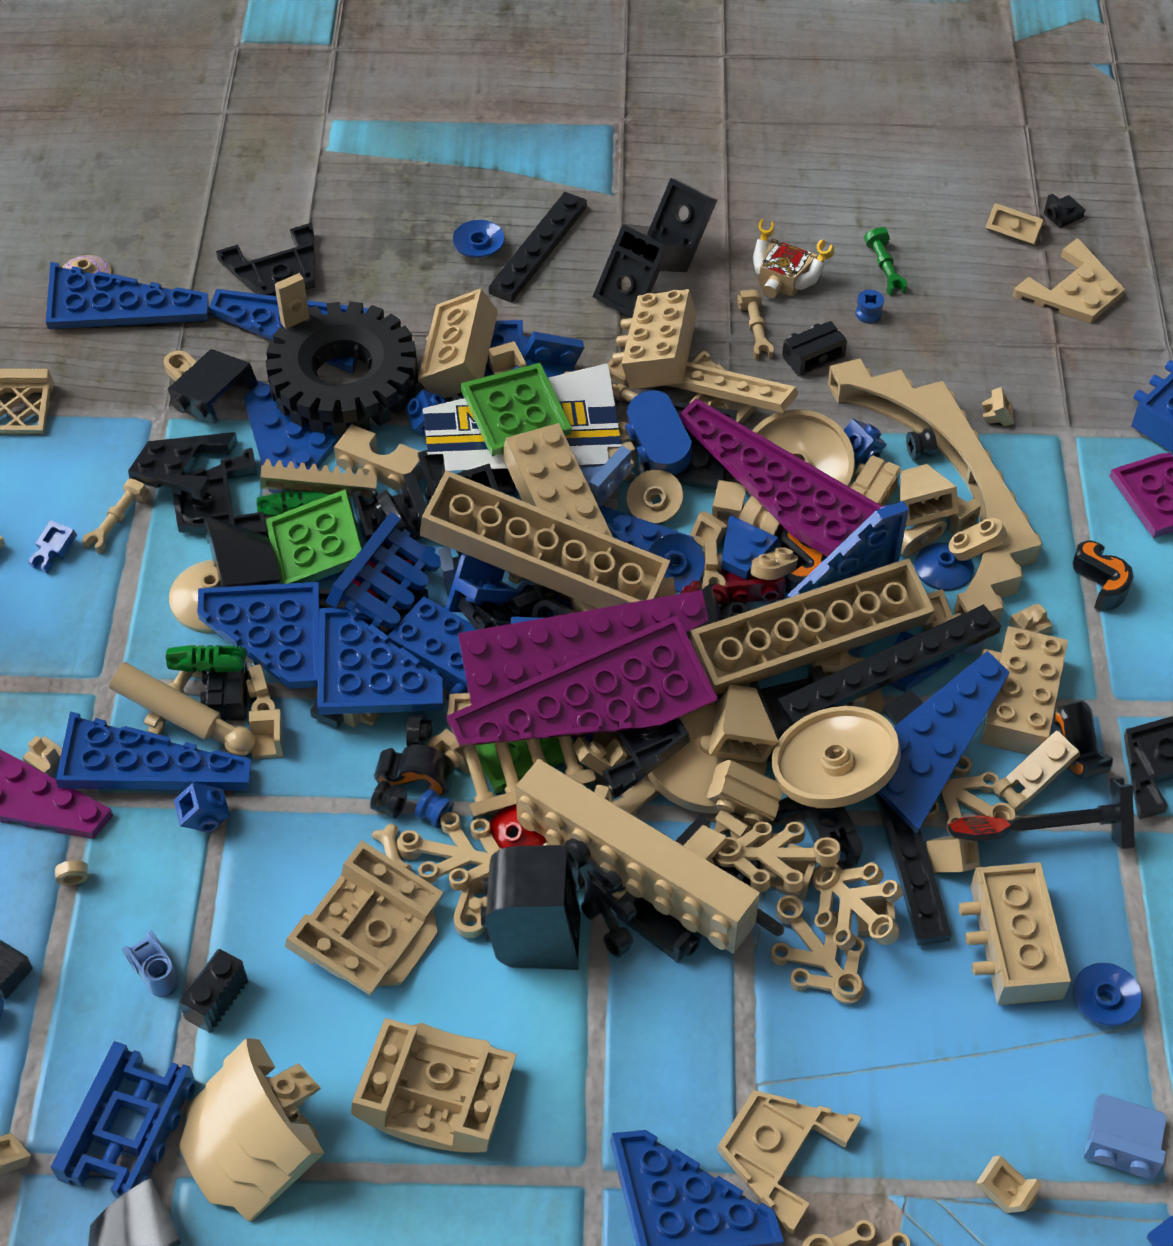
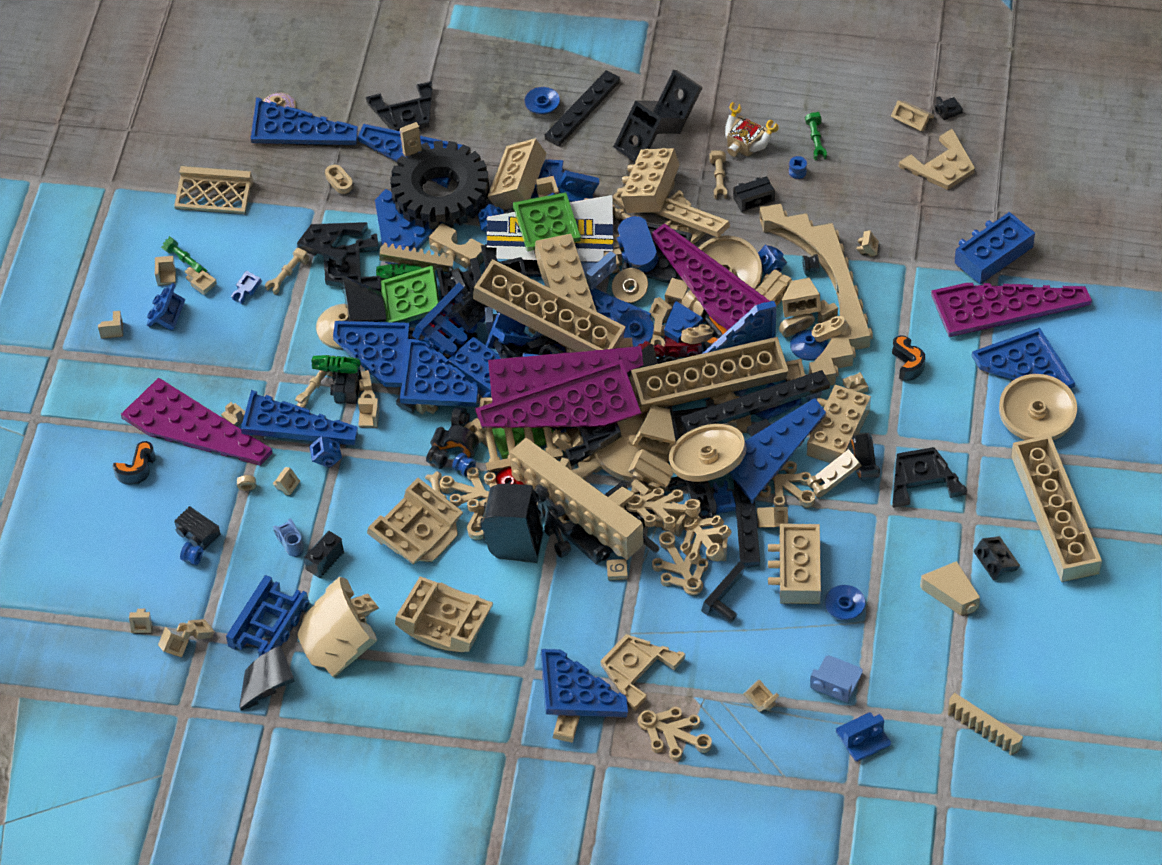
camera: 10 degrees right, 0 degrees up
tan piece [109,662,255,756] -> none
black panel [167,349,258,424] -> none
black piece [948,777,1135,849] -> none
none -> tan tile [273,467,300,495]
none -> black bracket [447,292,488,331]
none -> tan tile [607,559,628,580]
none -> black piece [701,562,745,623]
none -> blue plate [713,480,736,514]

